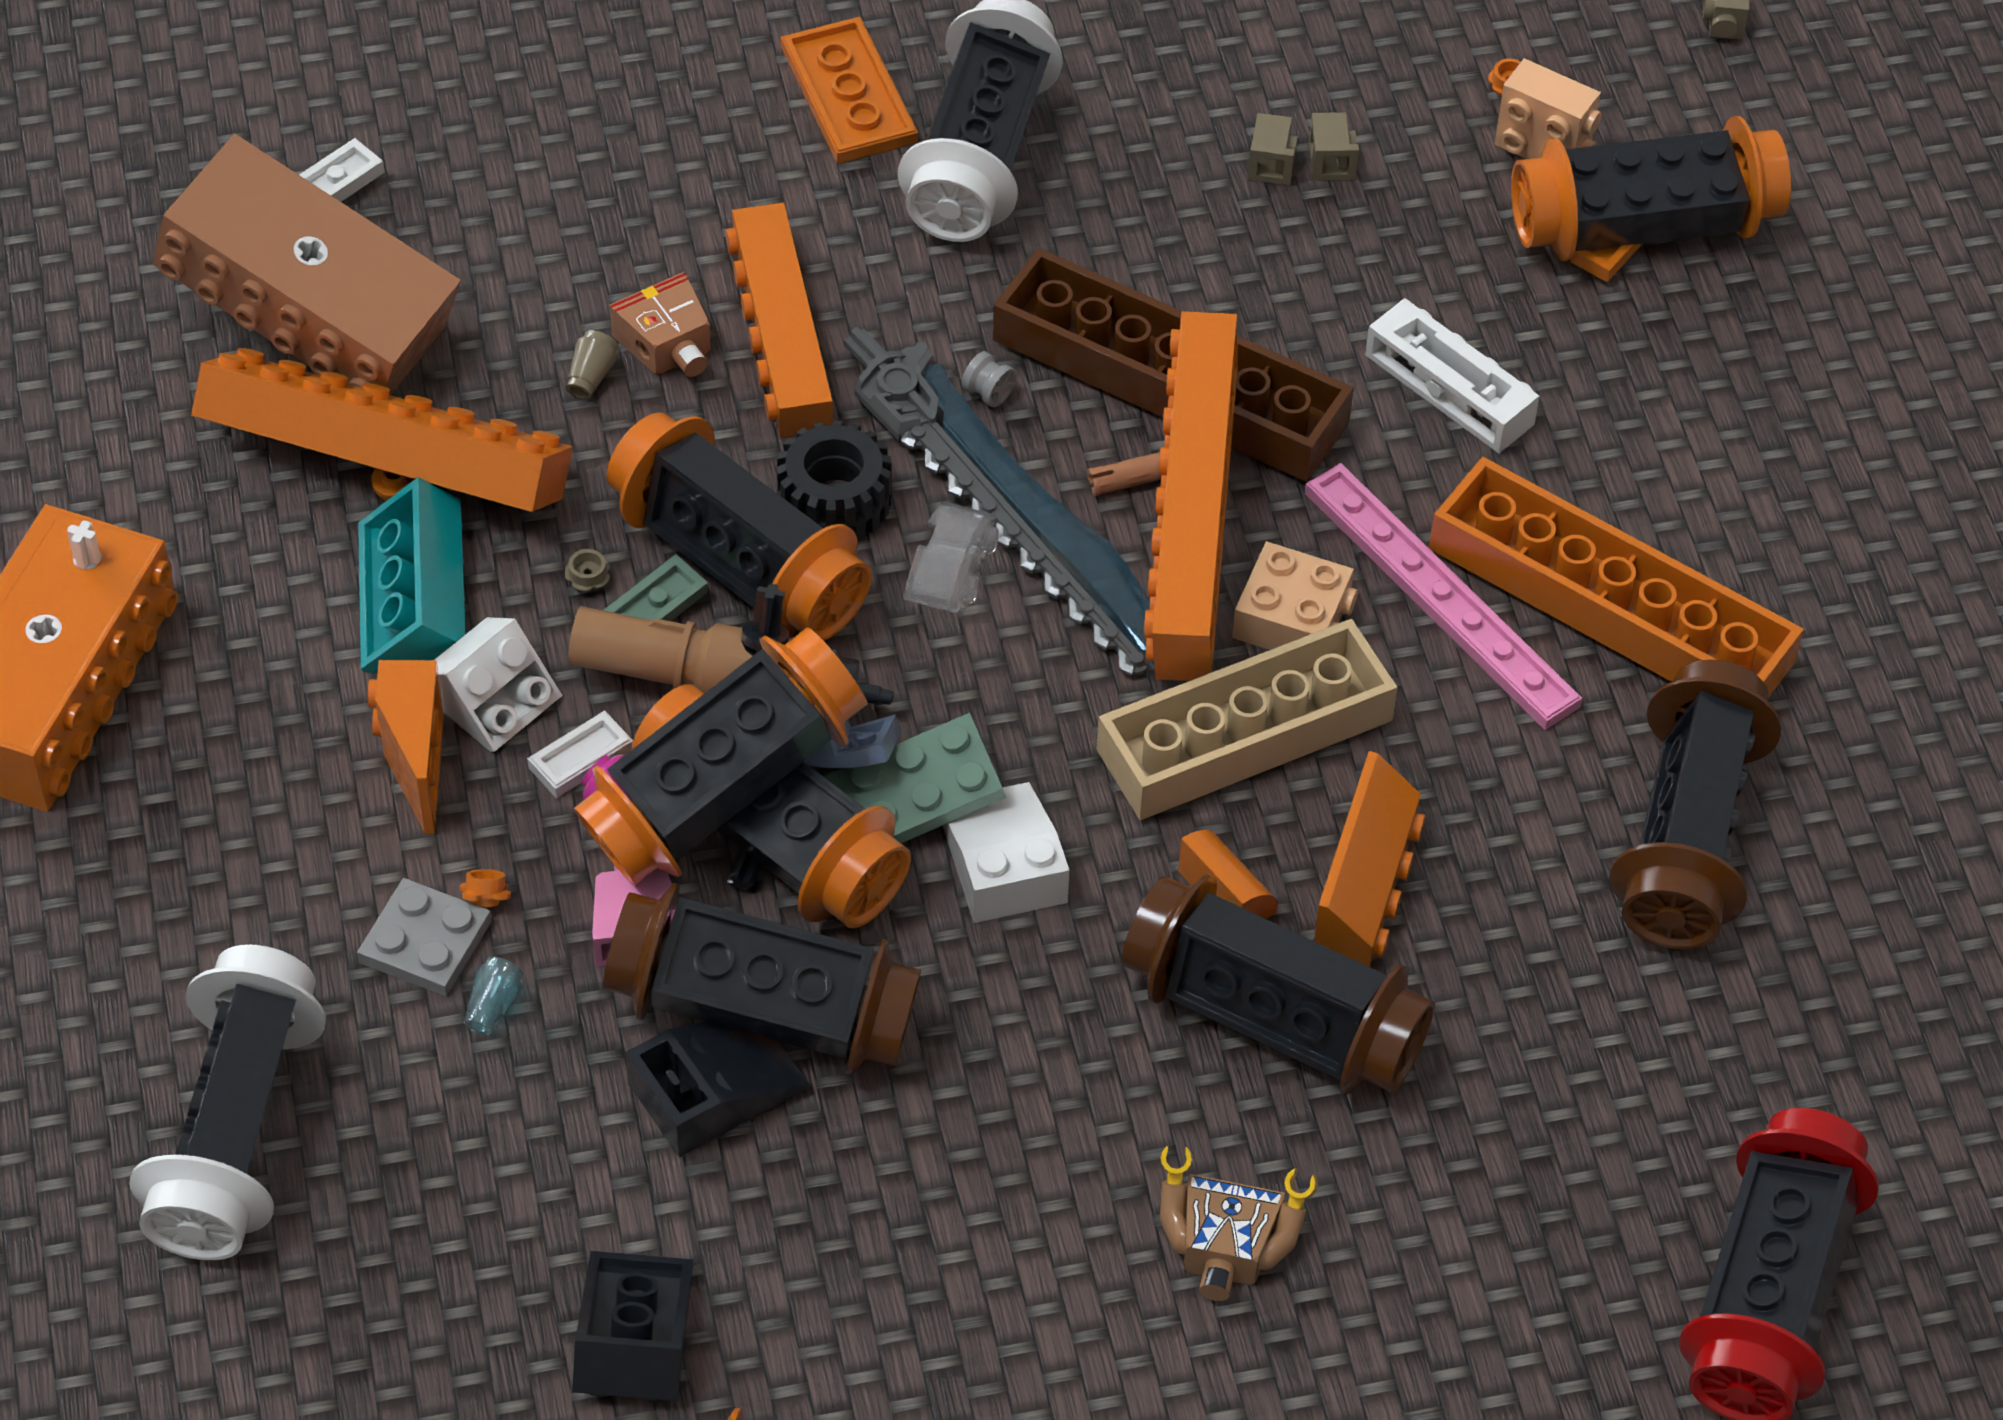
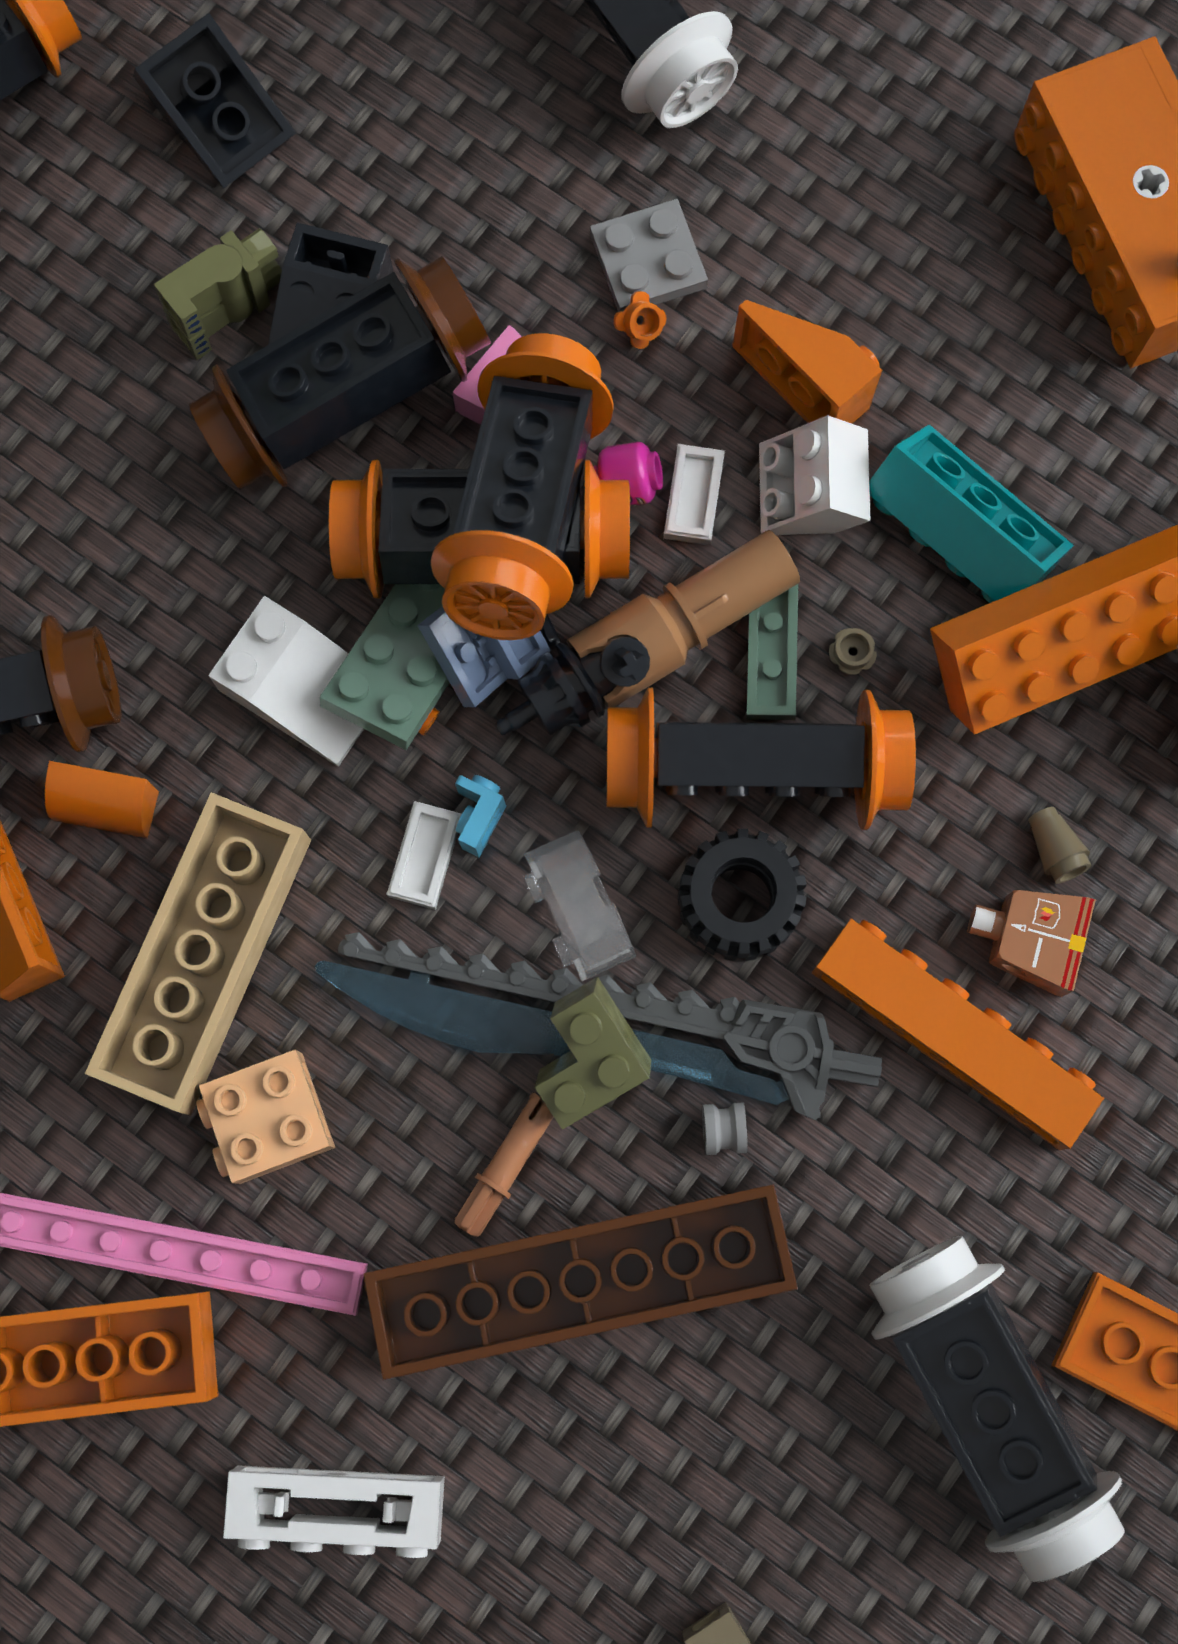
camera: 140 degrees right, 25 degrees up
clear light blue cone [464,957,523,1034] -> none
orange brick [1144,311,1238,681] -> none
none -> olive hips [154,228,282,360]
none -> white tile [387,801,462,910]
none -> medium azure bracket [455,775,506,857]
none -> olive brick [534,976,652,1130]

